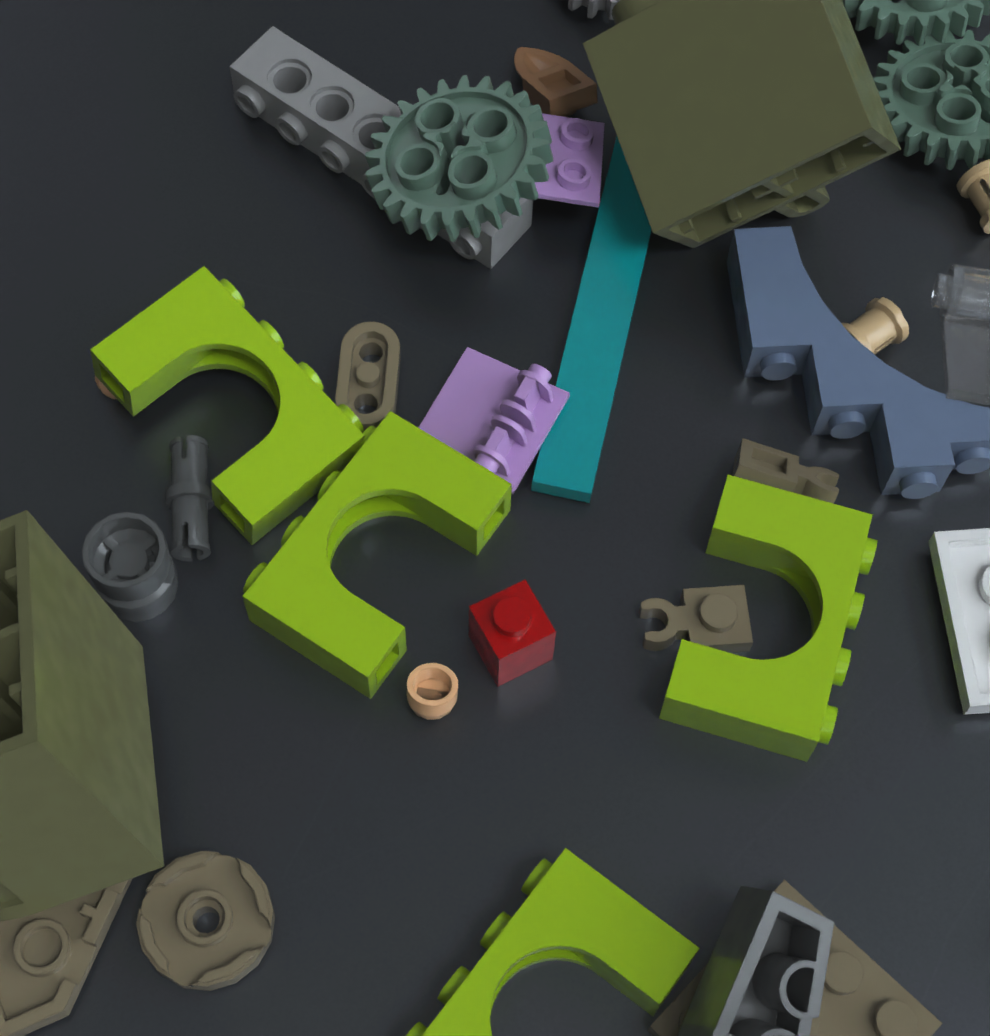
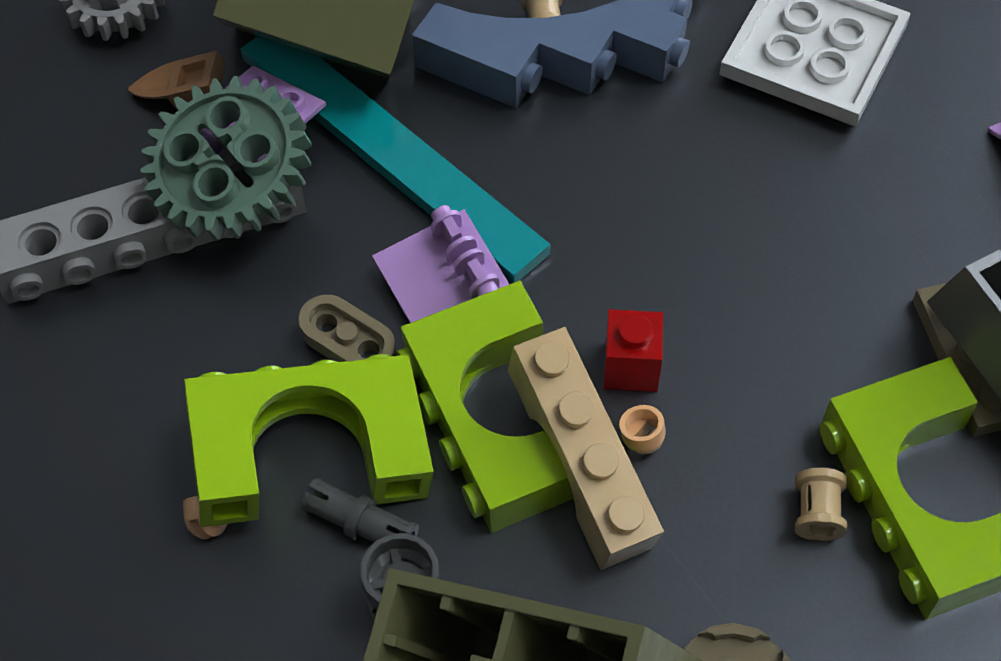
camera: 55 degrees left, 5 degrees down
dark tan plate [639,585,753,653] -> none
lime arch [659,475,877,762] -> none
dark tan plate [732,438,839,504] -> none
none -> tan arch [508,327,664,571]
none -> tan bush [795,468,847,541]

